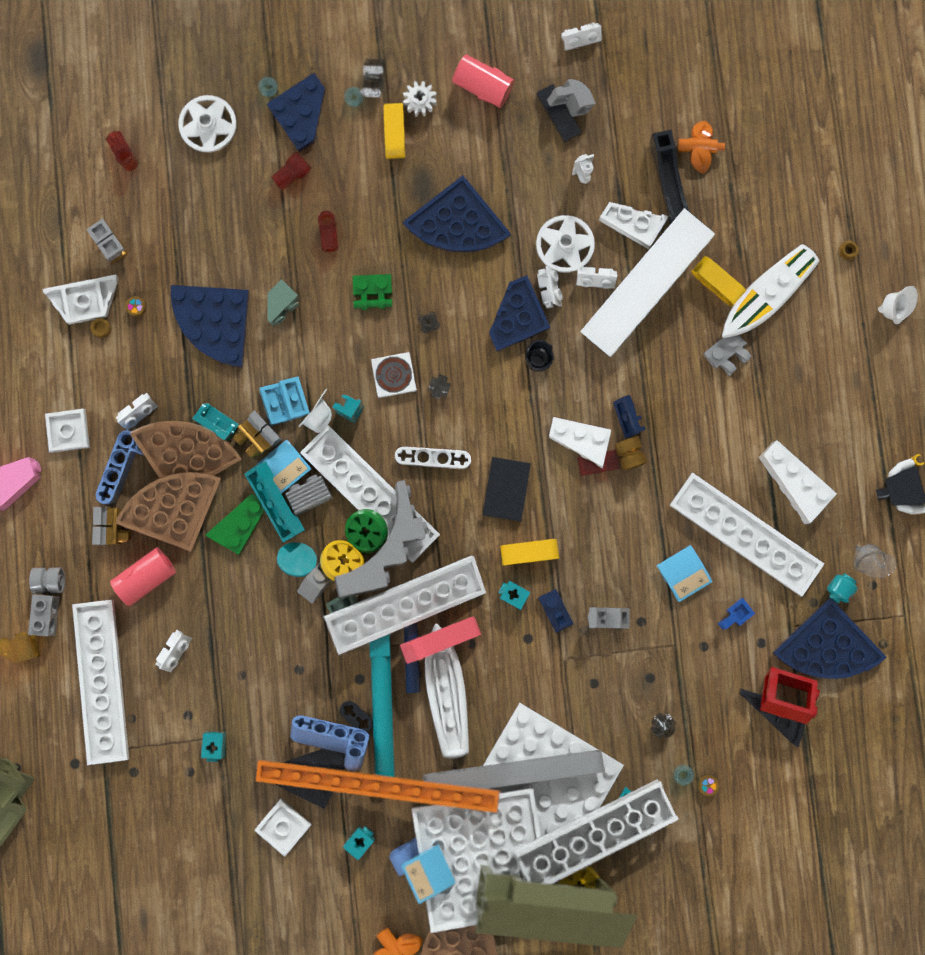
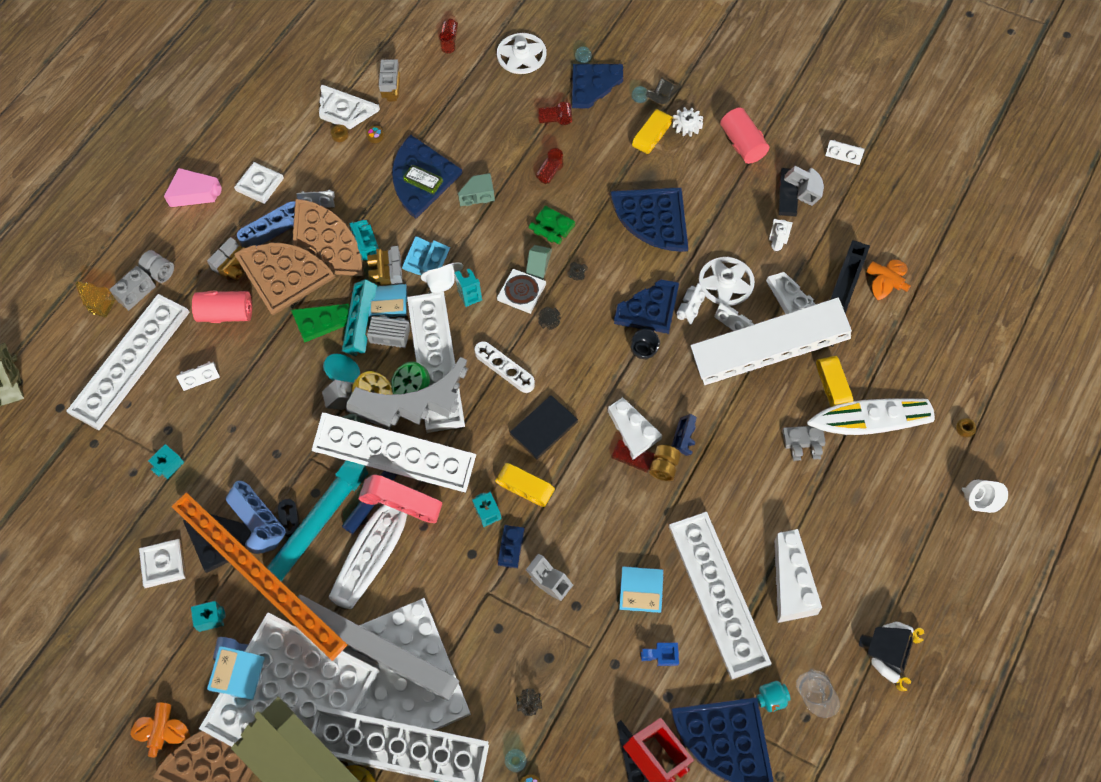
camera: 35 degrees right, 20 degrees down
none -> tile [403,165,443,194]
none -> sand green slope [526,245,552,280]

